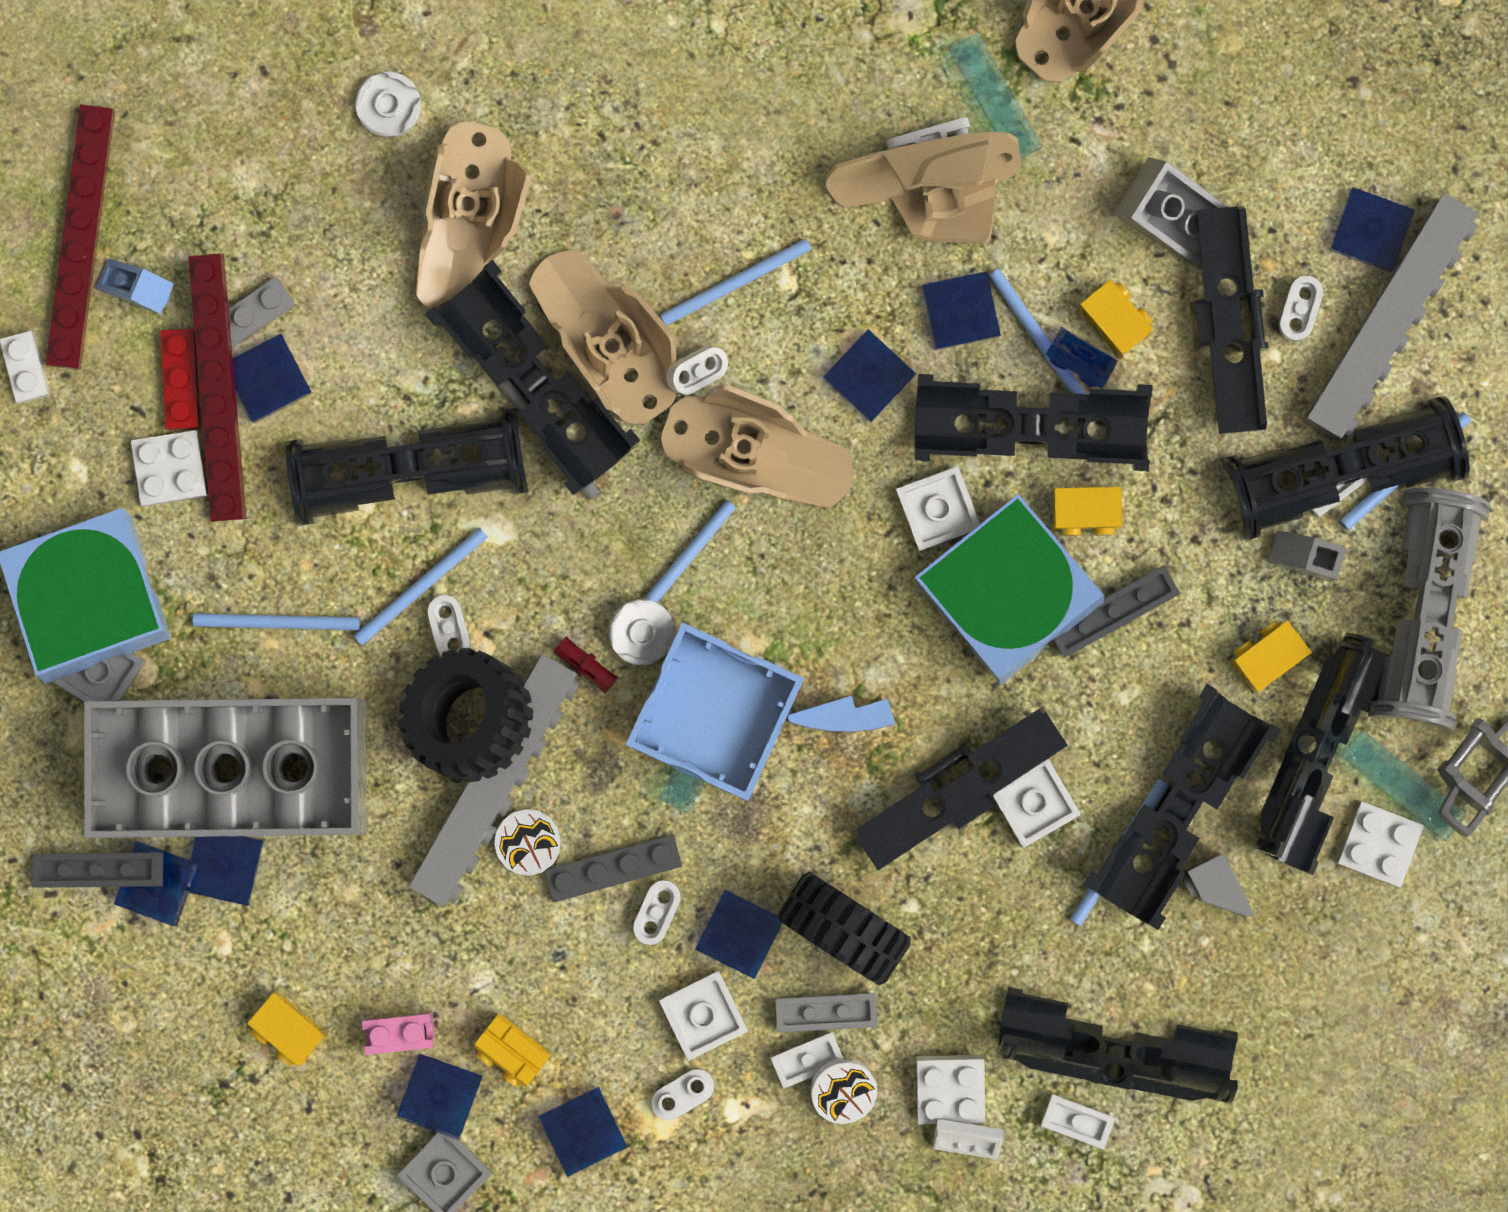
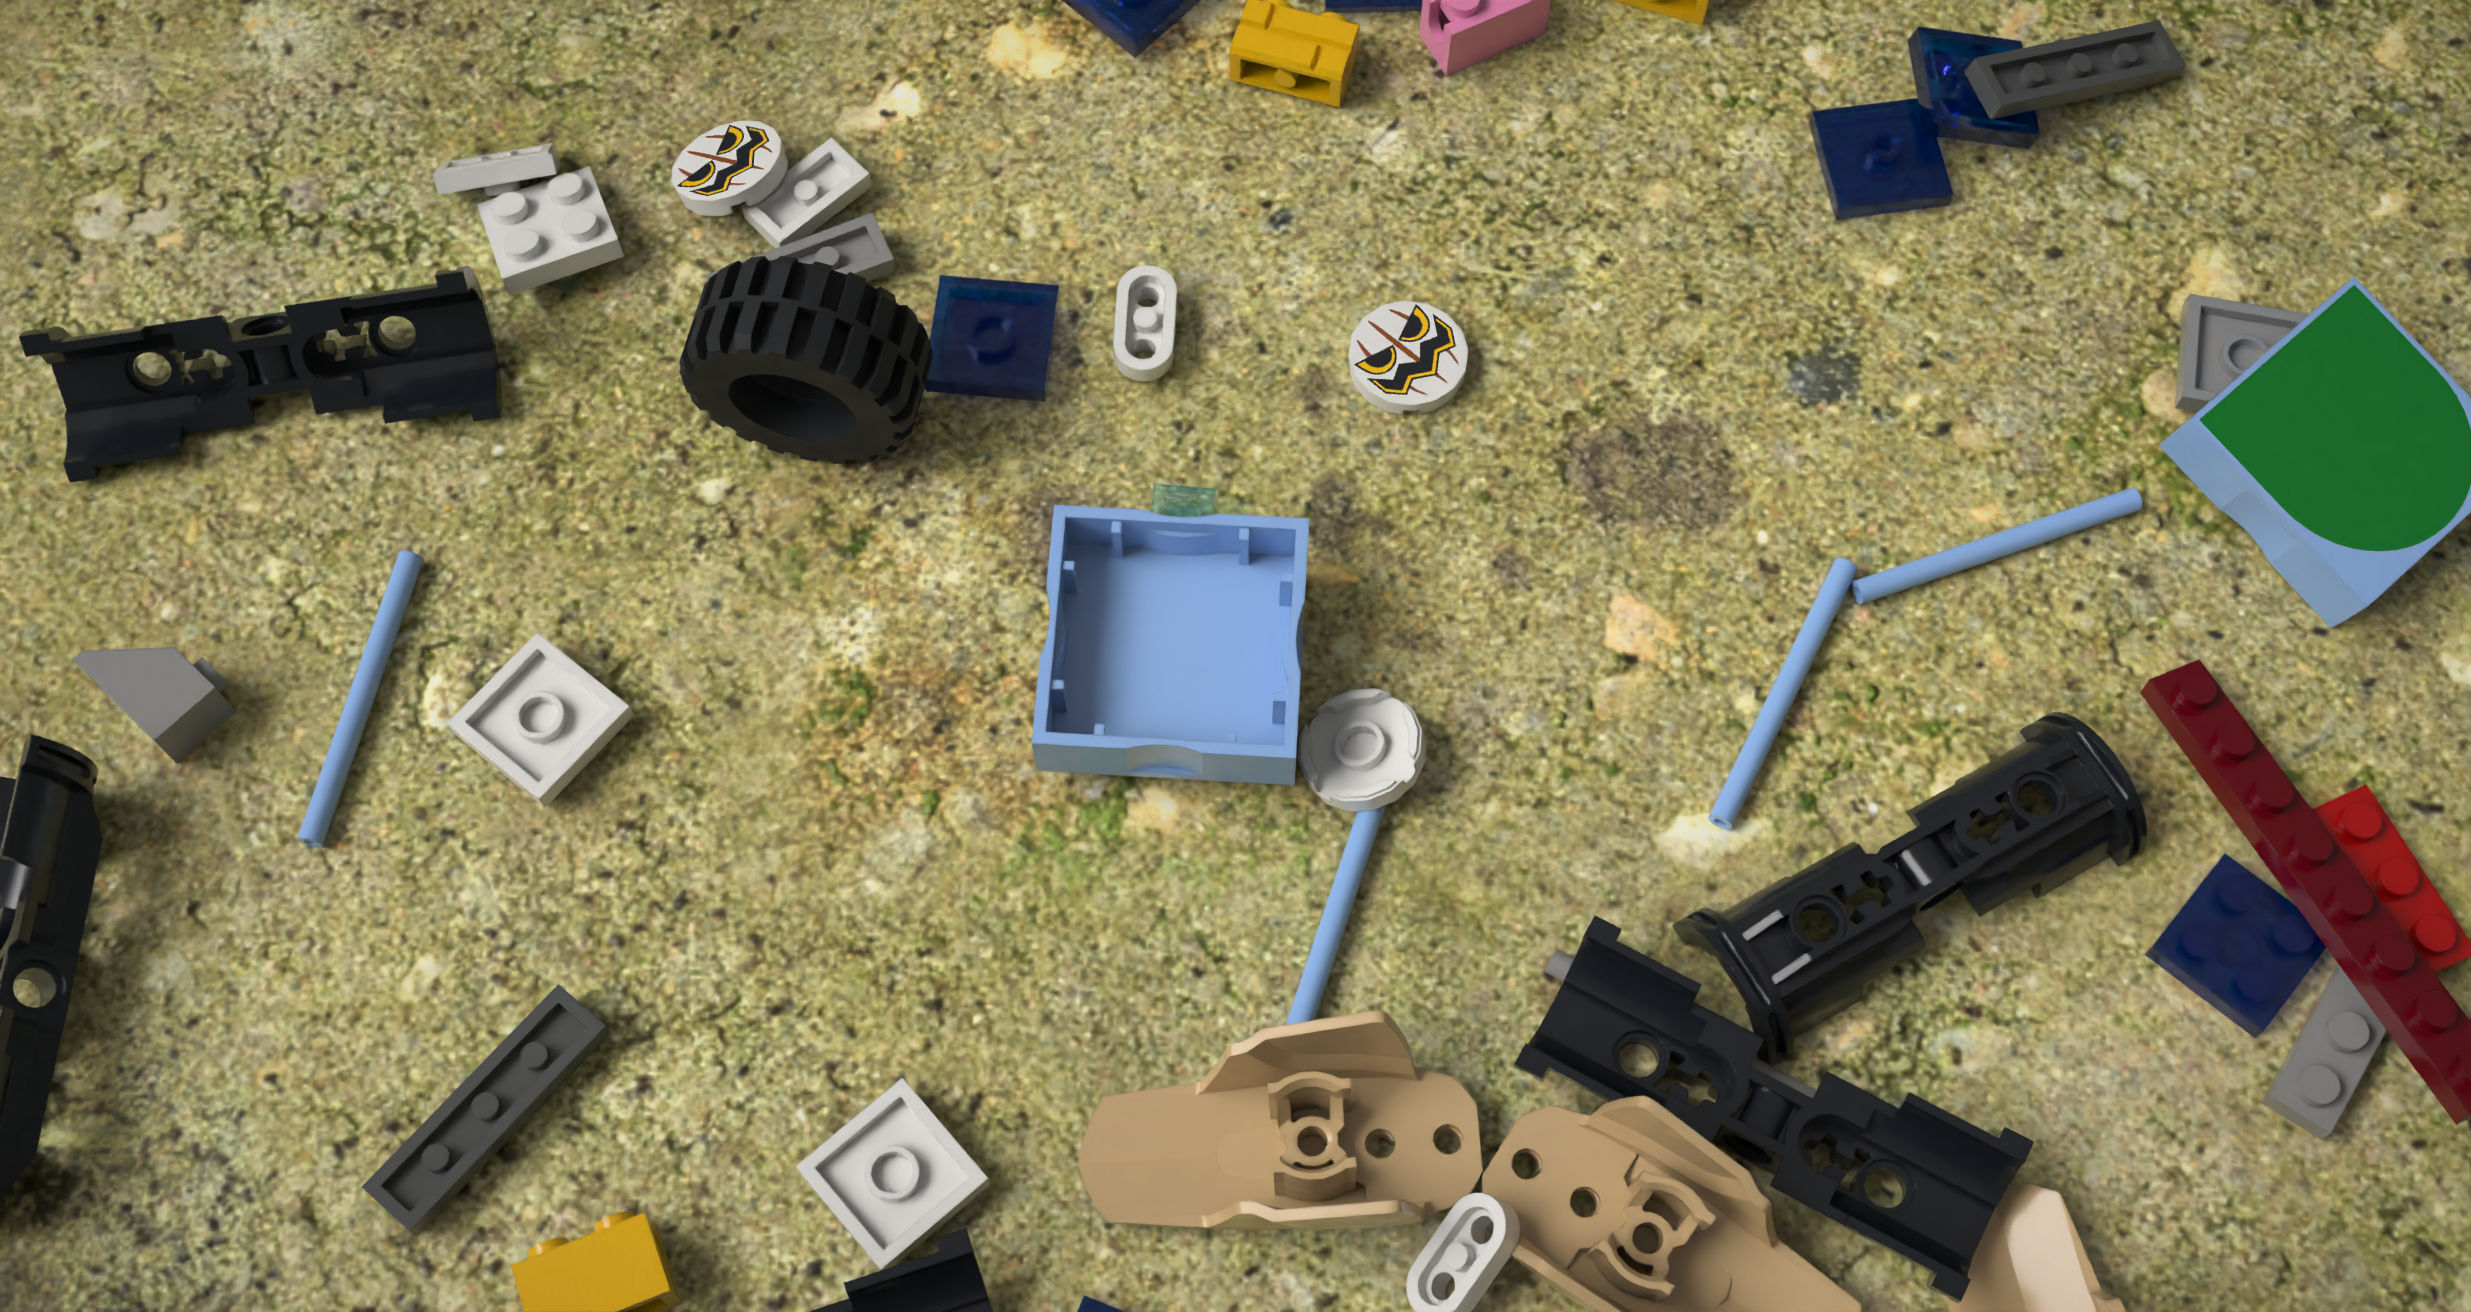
camera: 160 degrees right, 20 degrees down
light grey brick [84,698,367,838] -> none
white plate [131,430,208,507] -> none
black tyre [399,648,533,782] -> none
light grey brick [409,654,580,907] -> none
white plate [428,595,470,656] -> none
dark grey plate [545,834,683,902] -> none
dark red pin [553,636,619,694] -> none
white plate [652,1068,714,1120] -> none
white plate [659,971,748,1061] -> none
light blue slope [787,696,895,732] -> none
black piece [852,706,1068,871] -> none
green tile [915,494,1104,686] -> none
white plate [1040,1093,1115,1150] -> none
black piece [1084,684,1281,930] -> none
yellow brick [1230,620,1312,694] -> none

